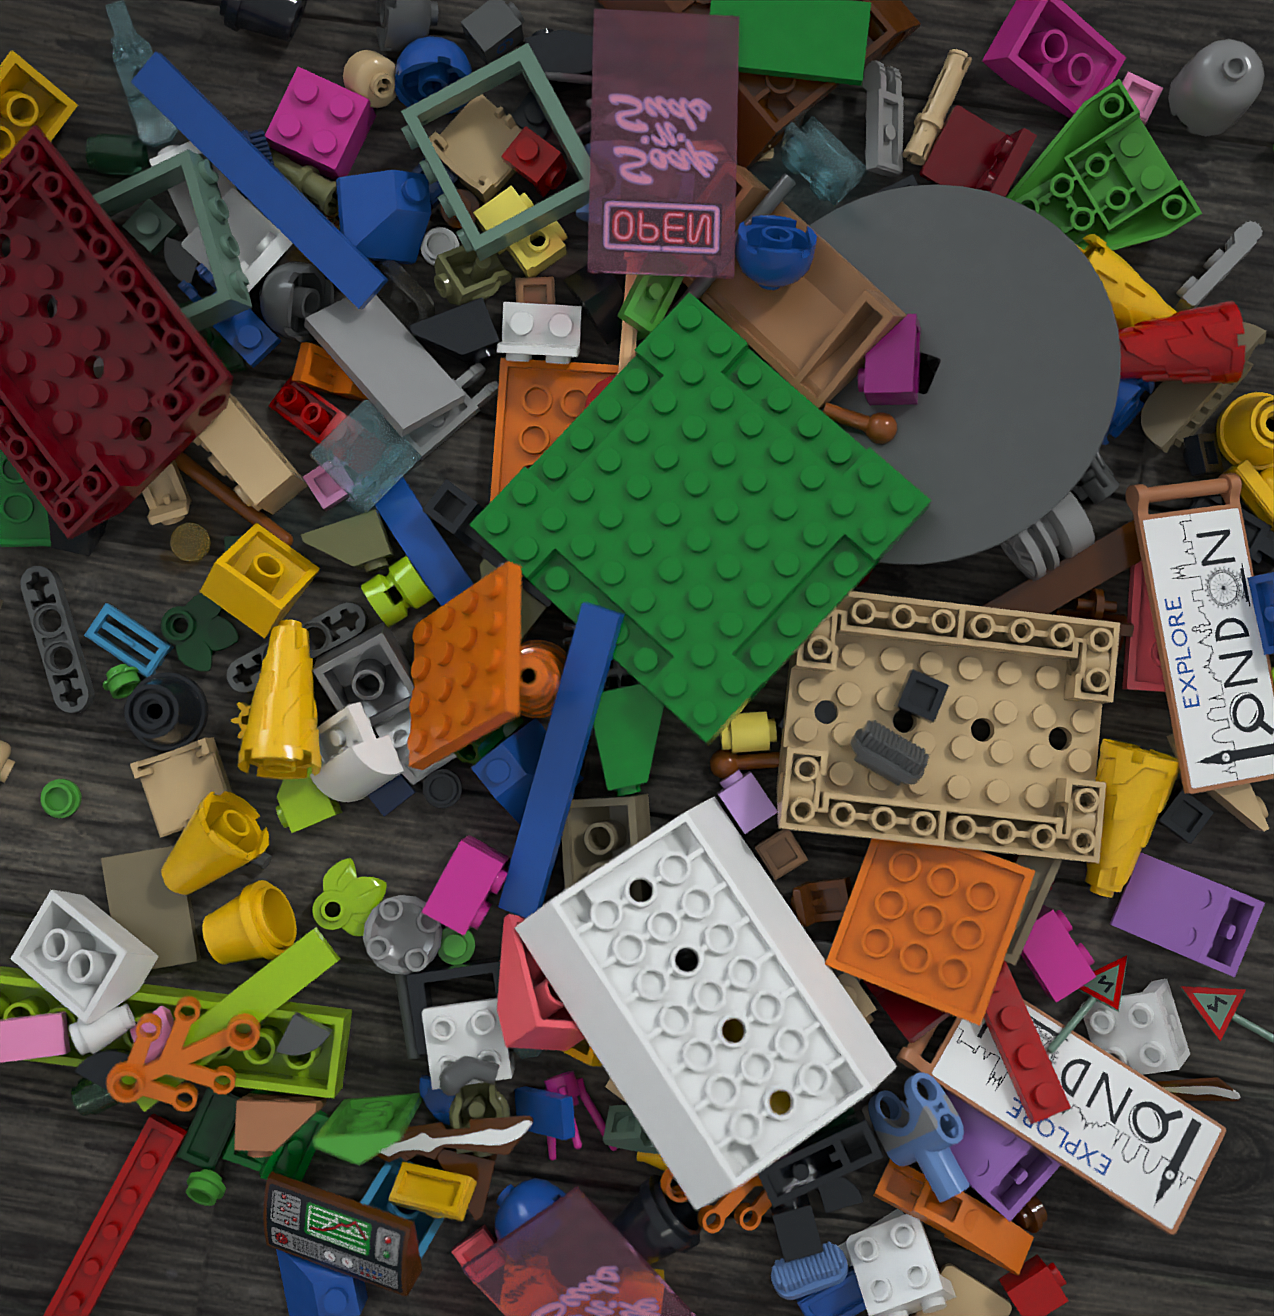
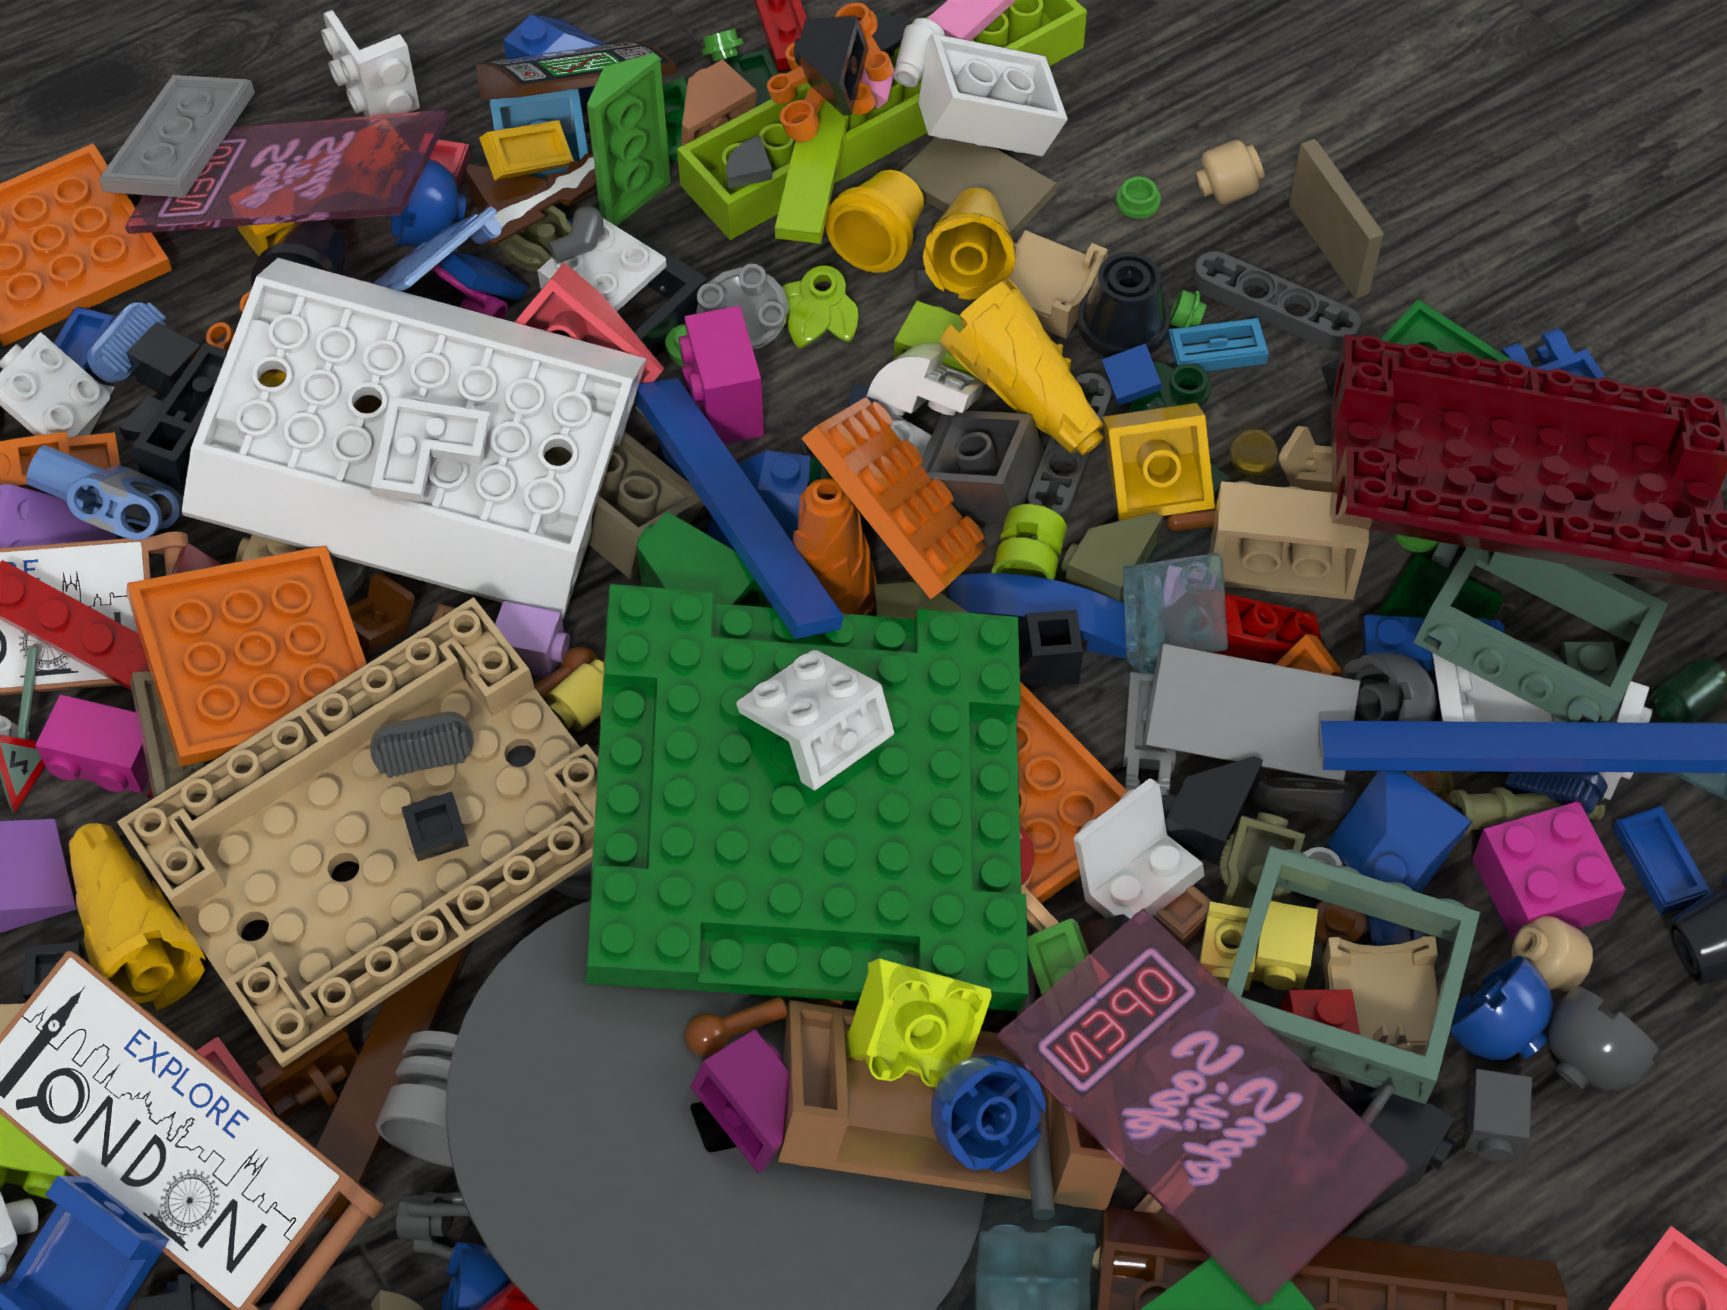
camera: 135 degrees right, 30 degrees down
none -> white plate [371,396,490,502]
none -> medium blue window [372,206,501,291]
none -> white bracket [736,650,895,791]
none -> black slope [794,16,869,115]
none -> neon yellow slope [845,958,992,1087]
none -> blue tile [1102,344,1162,406]
none -> blue tile [1612,805,1711,916]

